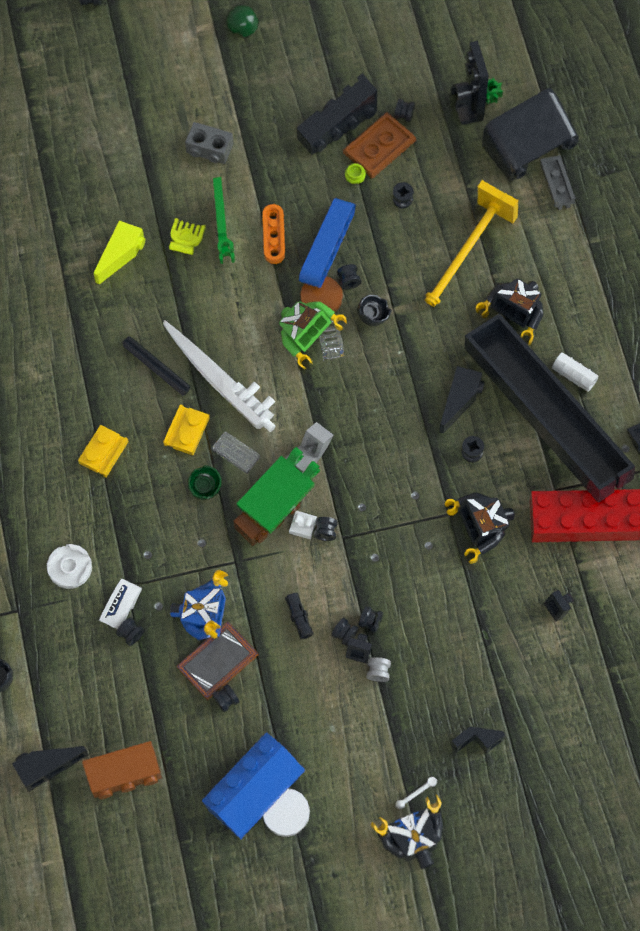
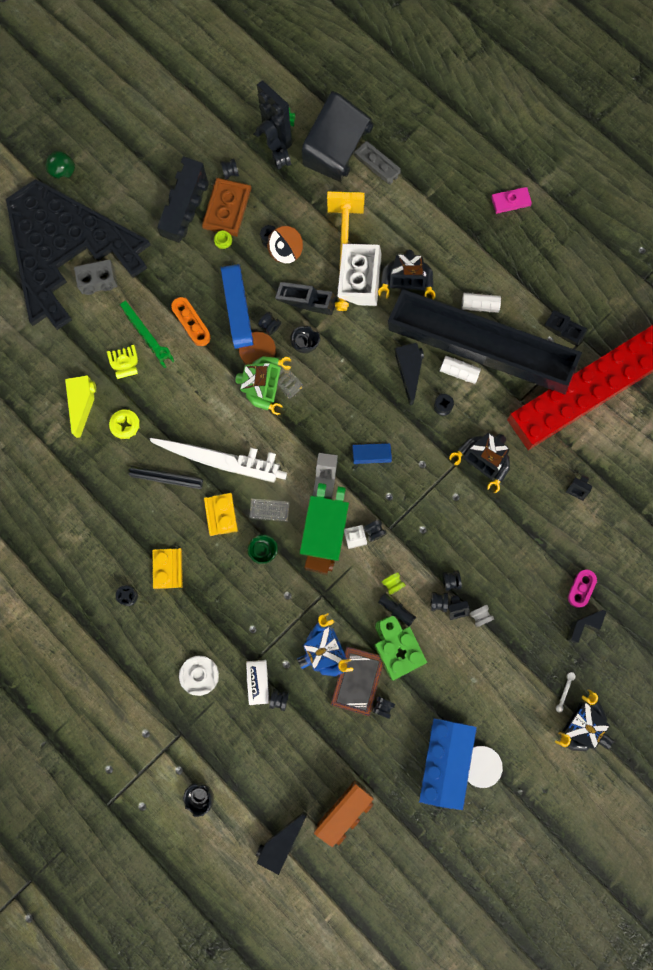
camera: 30 degrees left, 10 degrees up
none -> black wing [6,179,151,330]
none -> neon yellow gear [109,410,140,439]
none -> black wheel [115,585,138,606]
none -> tile [267,226,303,263]
none -> black wheel [272,148,291,170]
none -> black slope [275,282,337,315]
none -> white slope [338,244,382,306]
none -> blue slope [353,443,392,464]
none -> bright green plate [374,616,427,681]
none -> lime wheel [382,572,406,595]
none -> white axle [440,356,481,384]
none -> dark pink plate [568,570,597,608]

